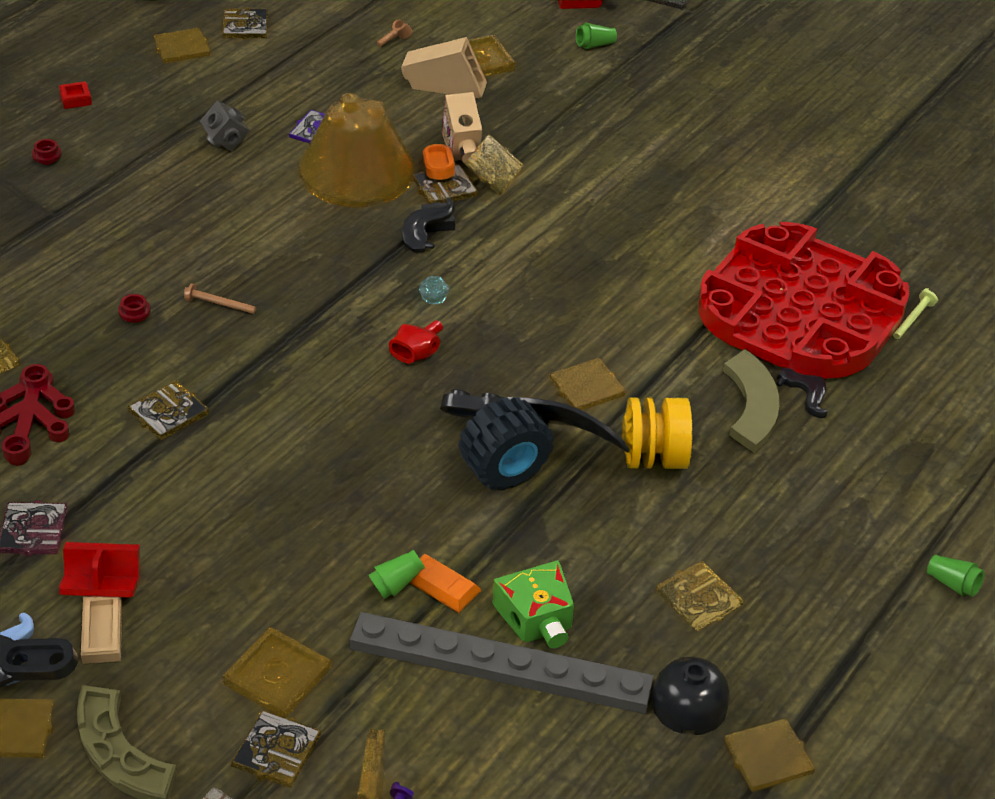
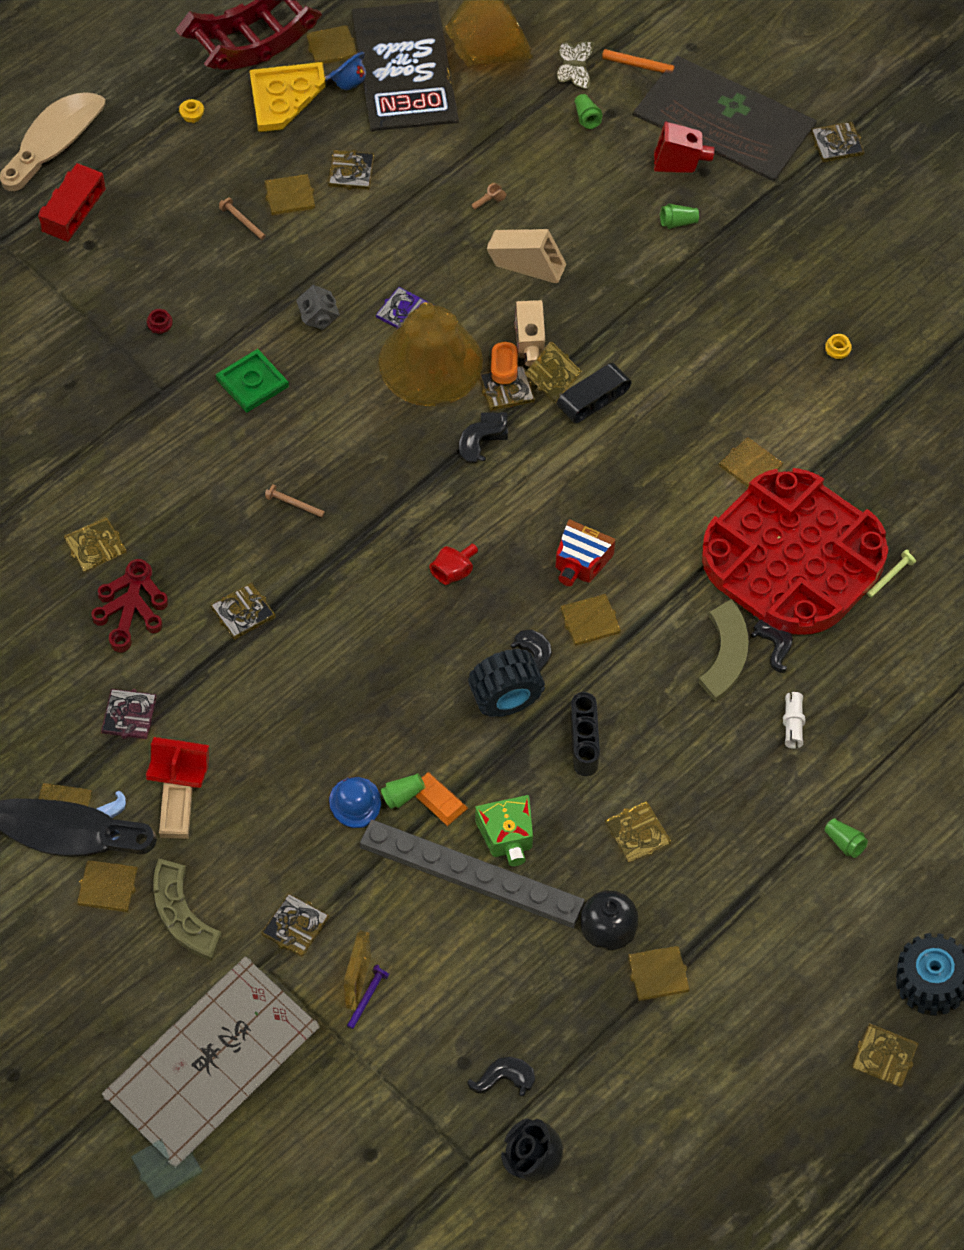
camera: 10 degrees right, 15 degrees up
red tile [59,81,92,109] -> none
dark red plate [118,294,151,323] -> none
clear yellow tile [223,627,331,719] -> none
clear light blue plate [419,276,450,304] -> none
black plant [440,389,630,453] -> none
clear yellow tile [468,34,515,76] -> none
yellow wheel [622,398,692,469] -> none
none -> green tile [216,349,289,413]
none -> medium nougat piece [219,198,265,240]
none -> blue hat [329,777,381,828]
none -> torso [555,519,616,586]
none -> black beam [556,363,632,423]
none -> black beam [570,692,600,777]
none -> clear yellow piece [719,437,783,487]
none -> white pin [783,692,805,749]
none -> yellow plate [825,334,851,359]

